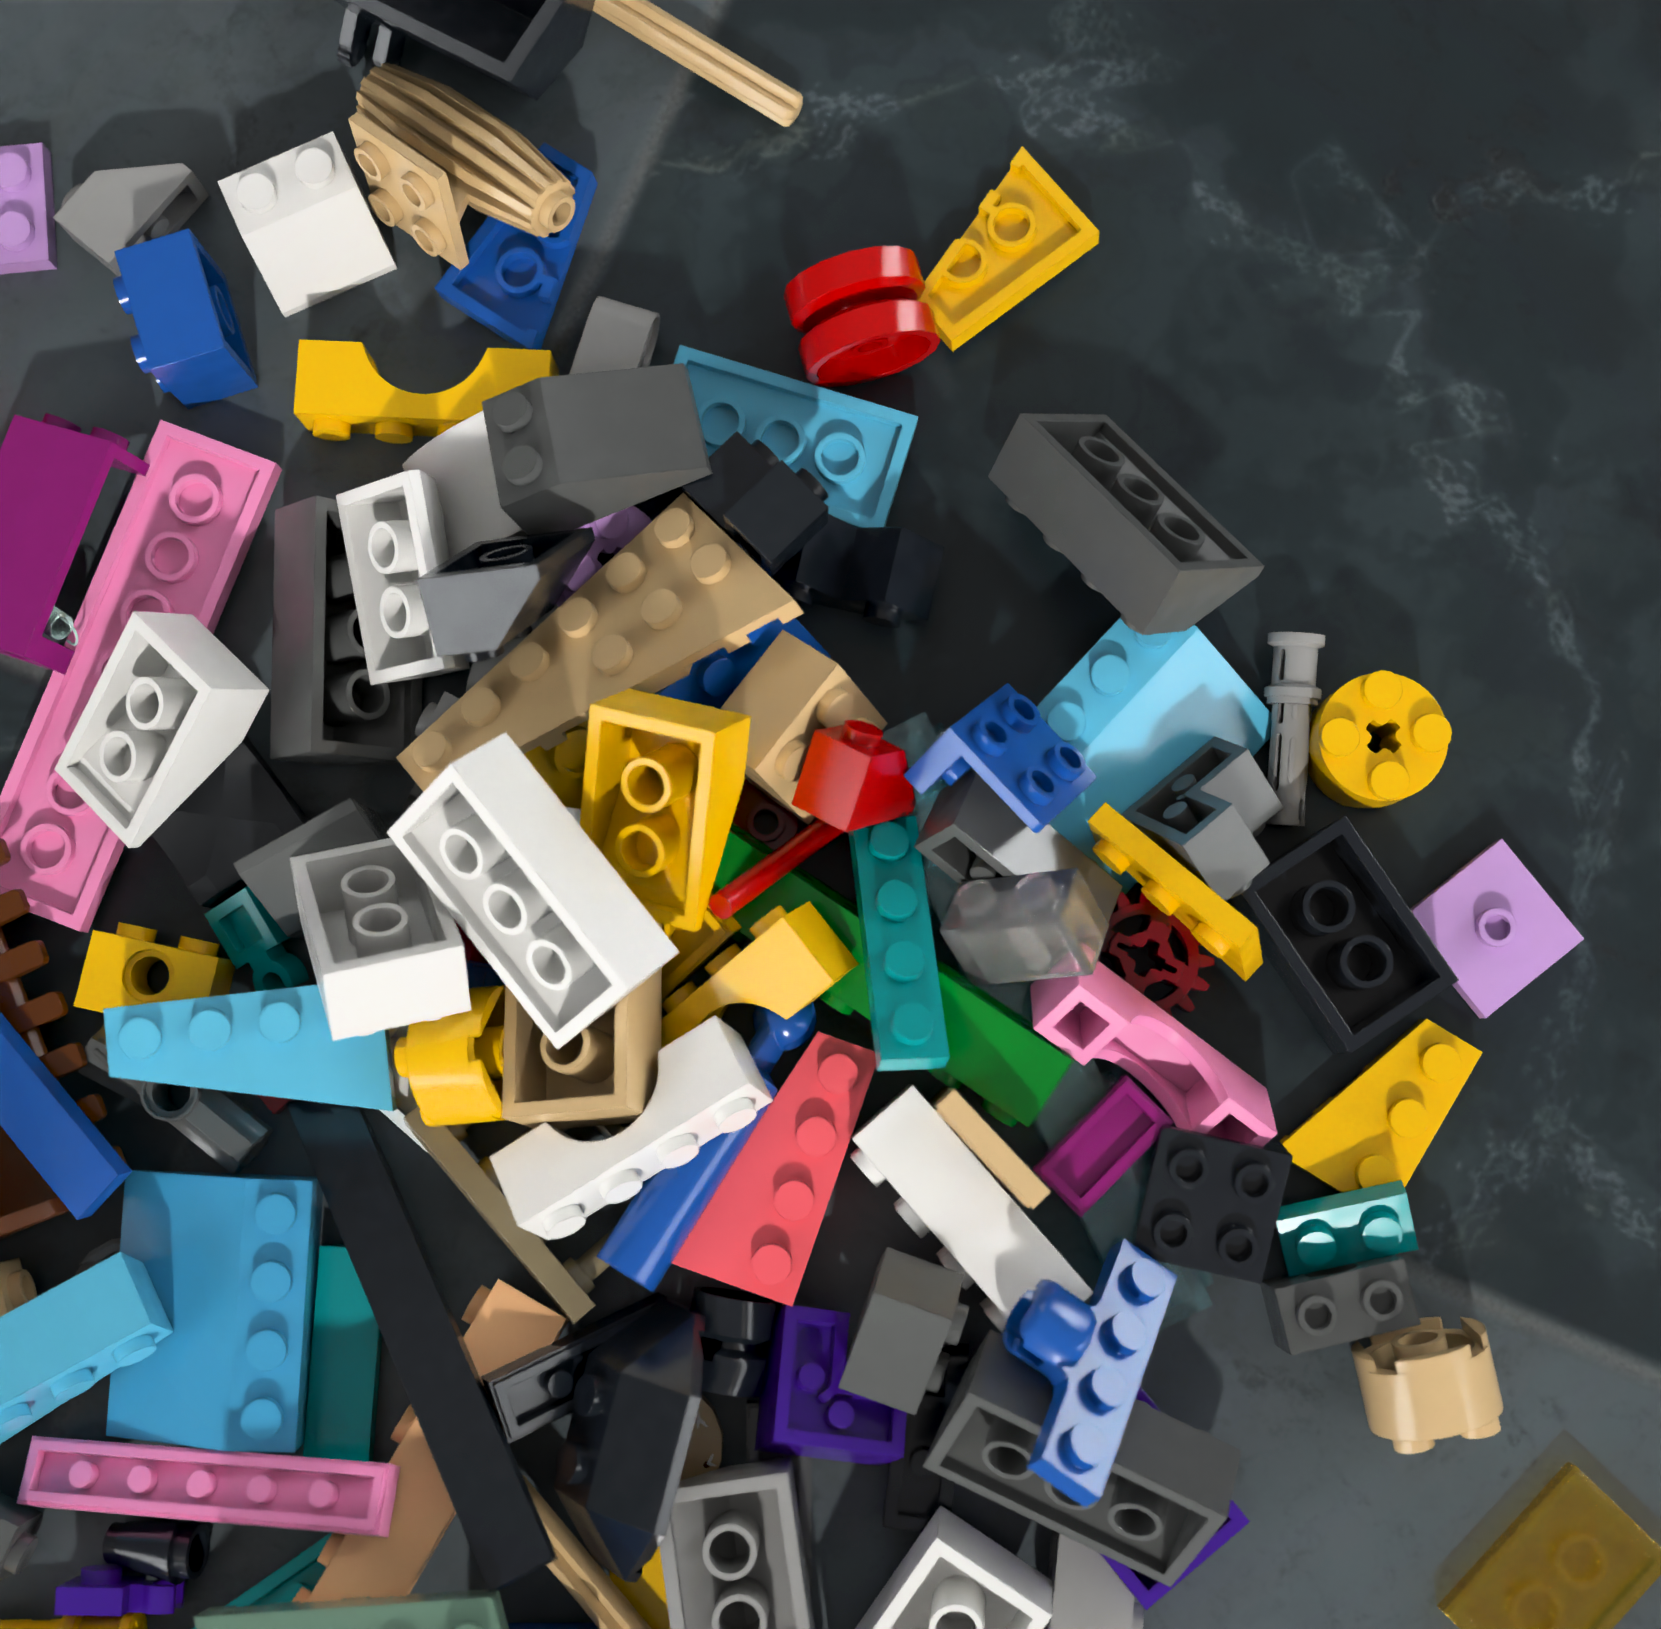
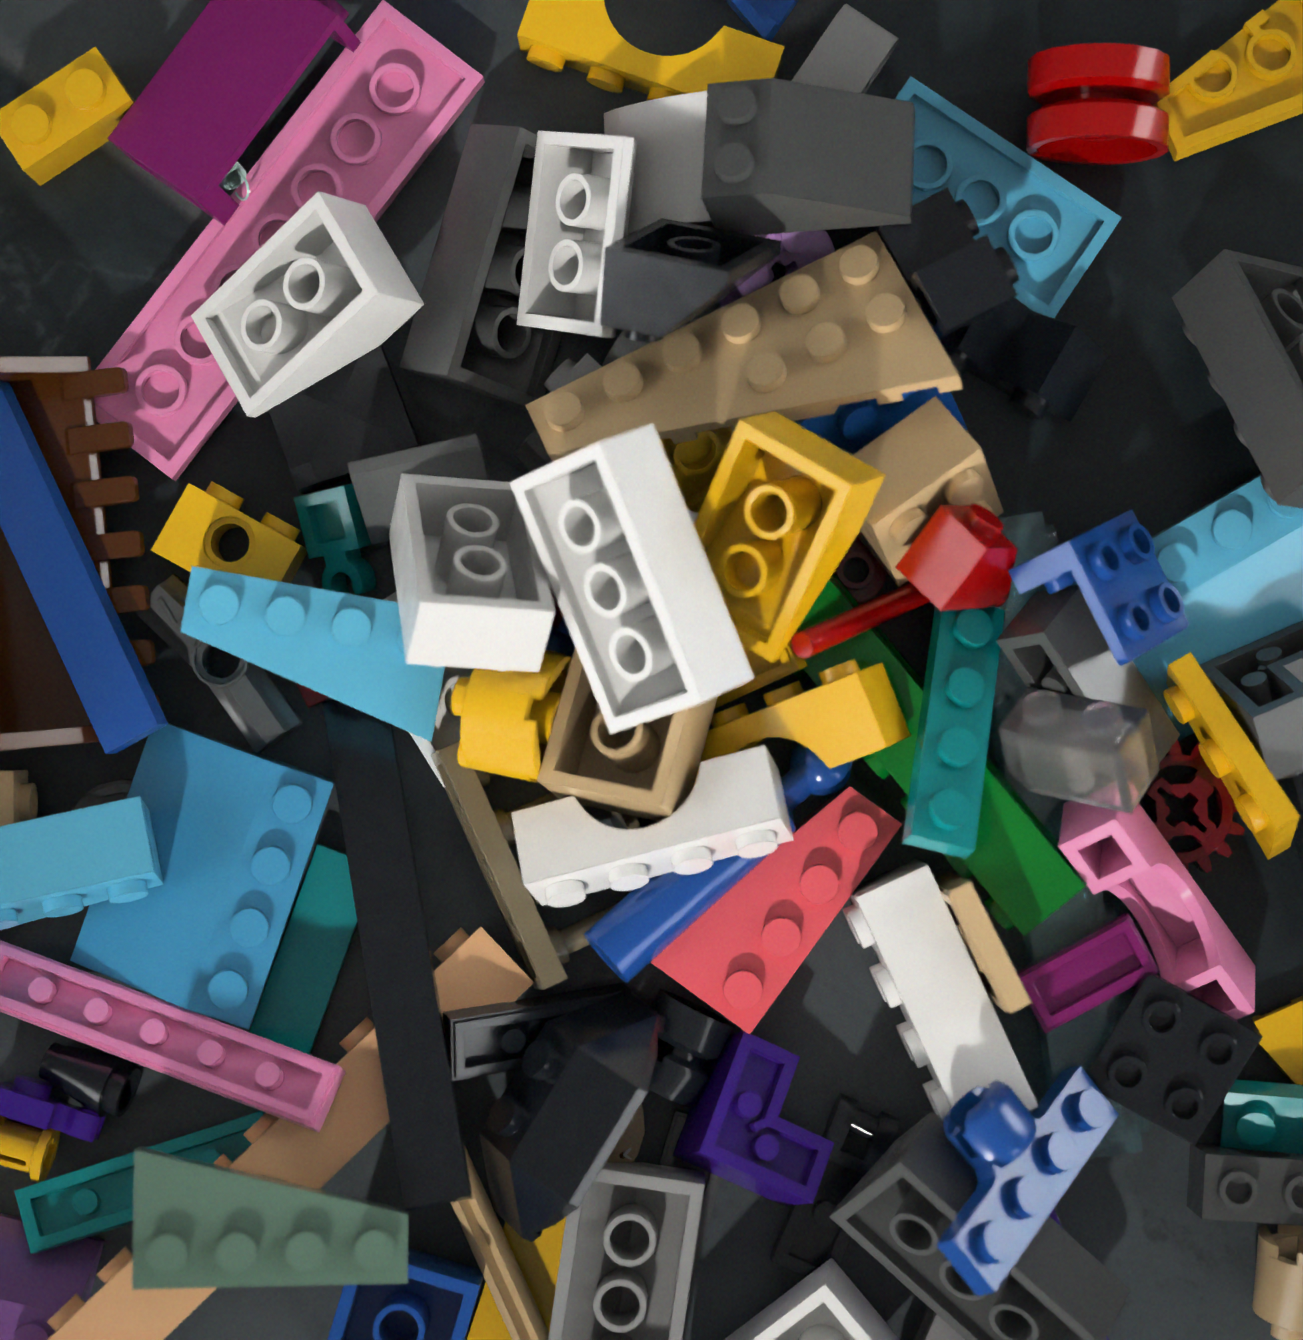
camera: 15 degrees right, 5 degrees up
dark grey brick [838,1247,969,1415] -> none

